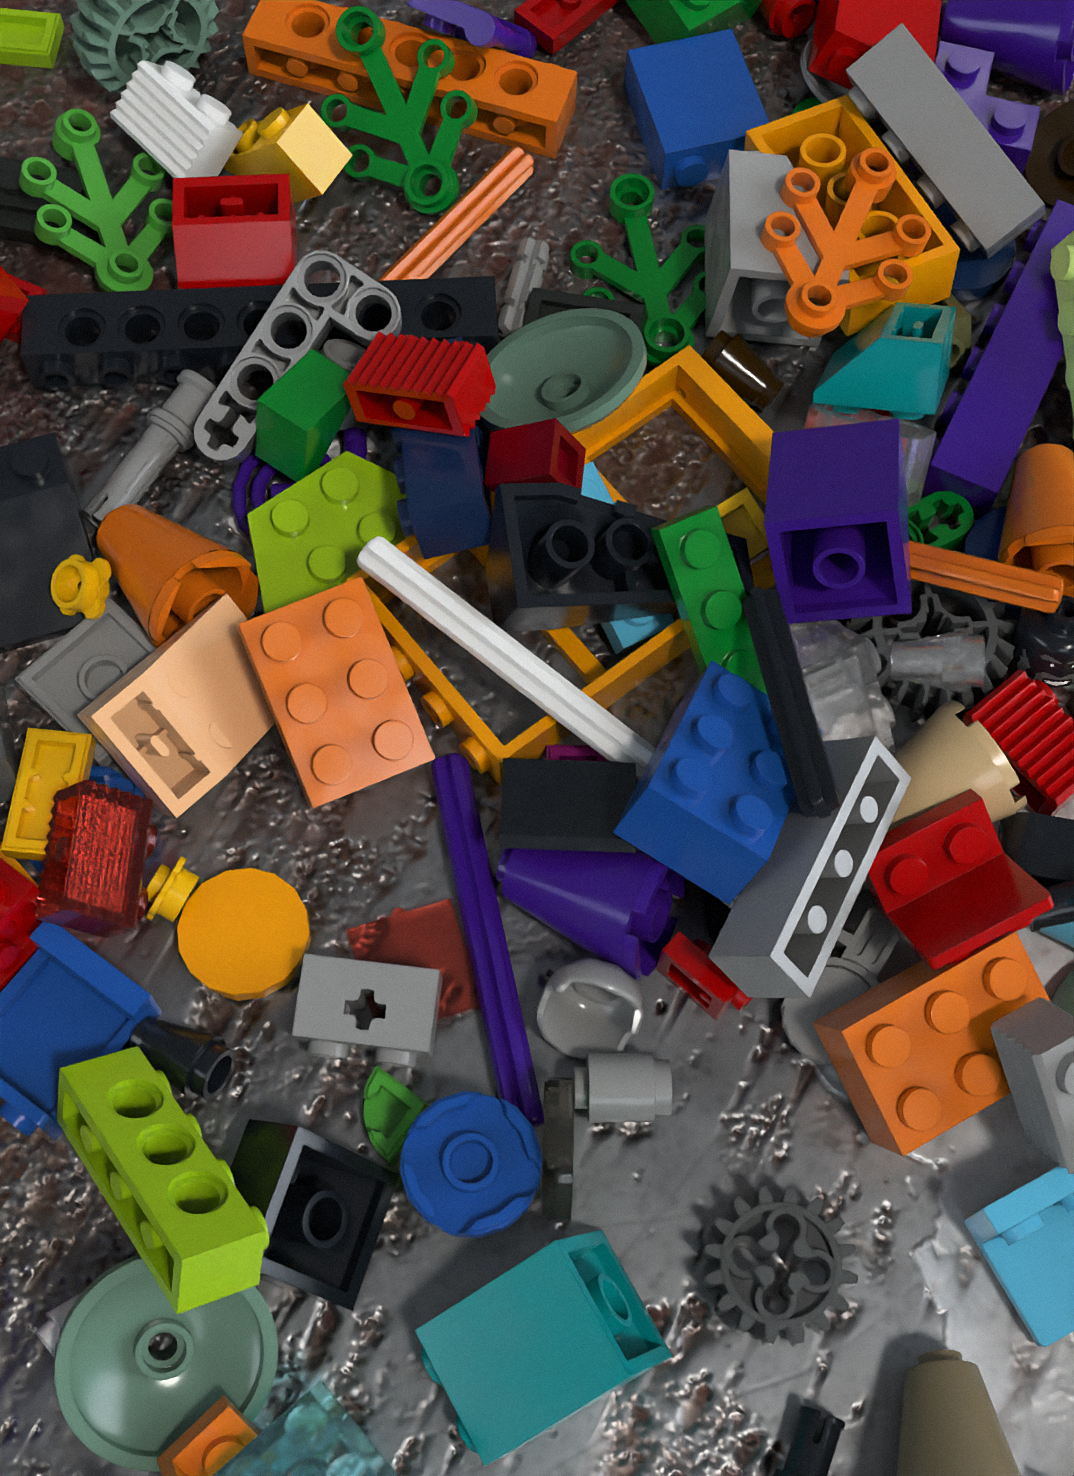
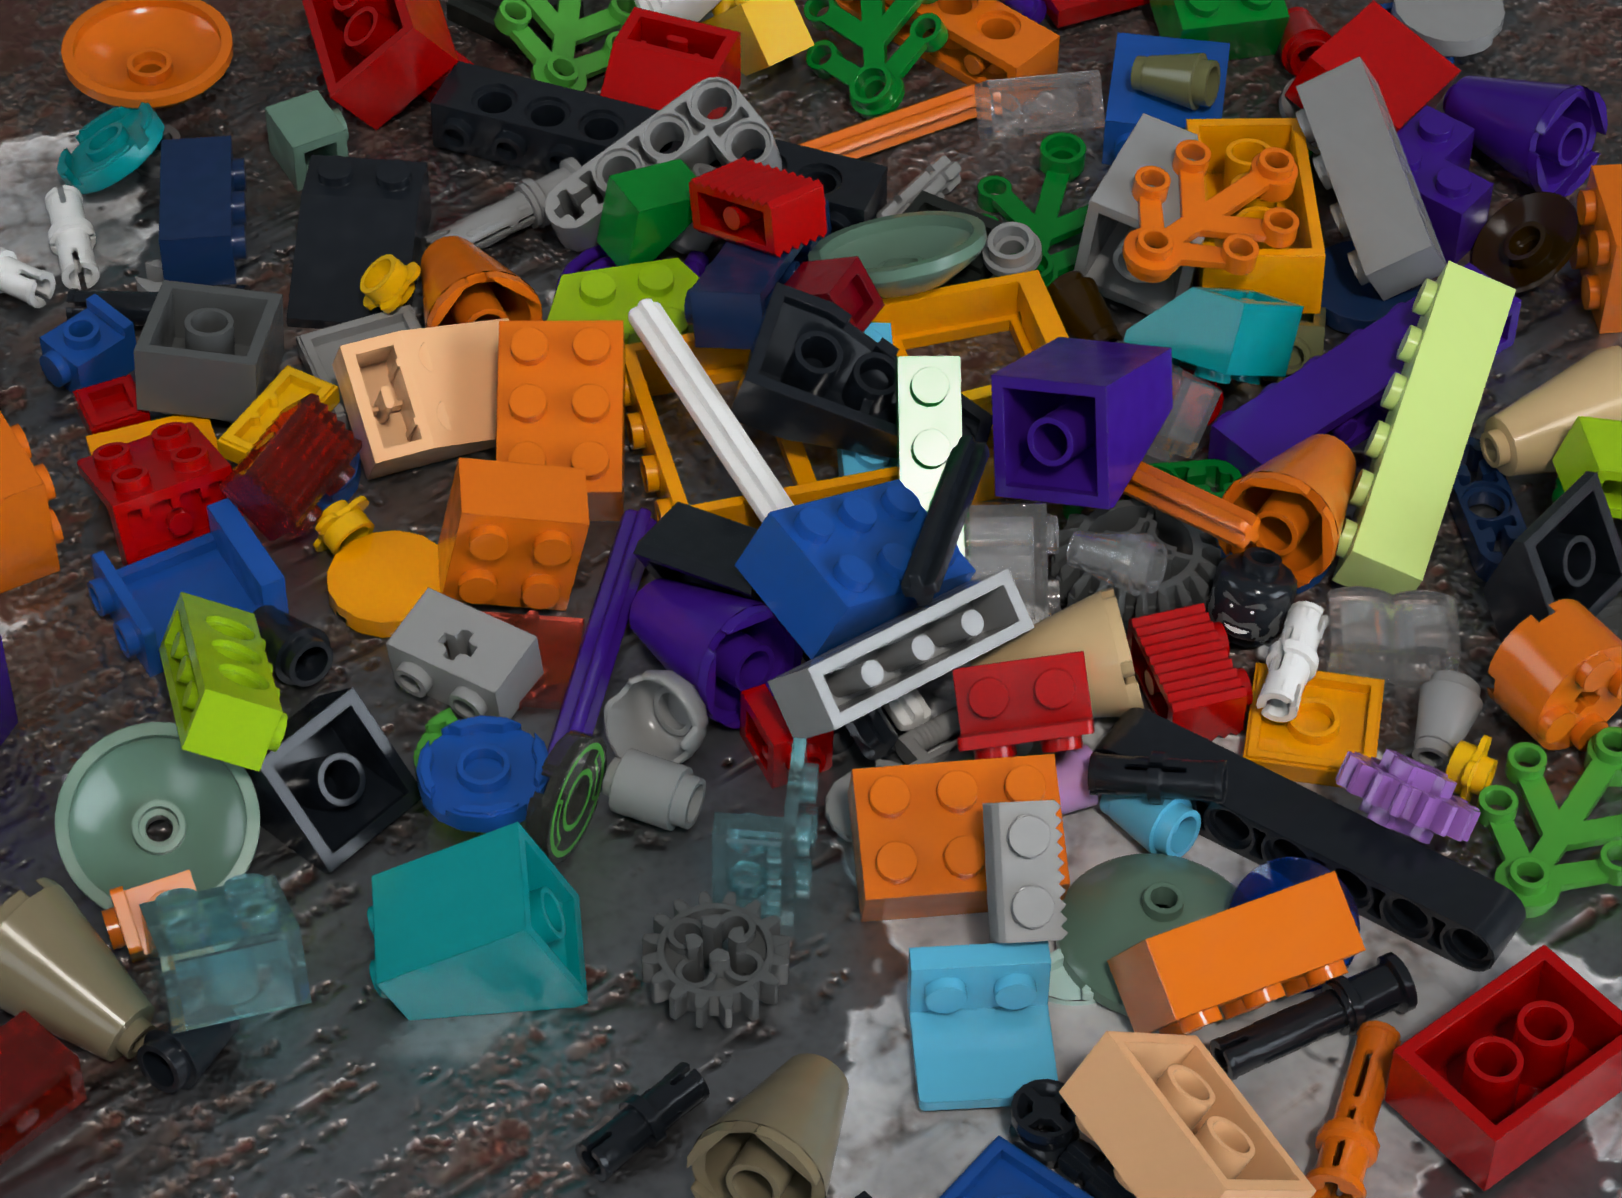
camera: 25 degrees right, 20 degrees down
none -> orange brick [438,457,590,611]
none -> clear light blue bracket [712,737,819,926]
none -> clear brick [974,70,1105,142]
none -> light grey plate [982,222,1042,277]
none -> olive cone [1131,53,1220,110]

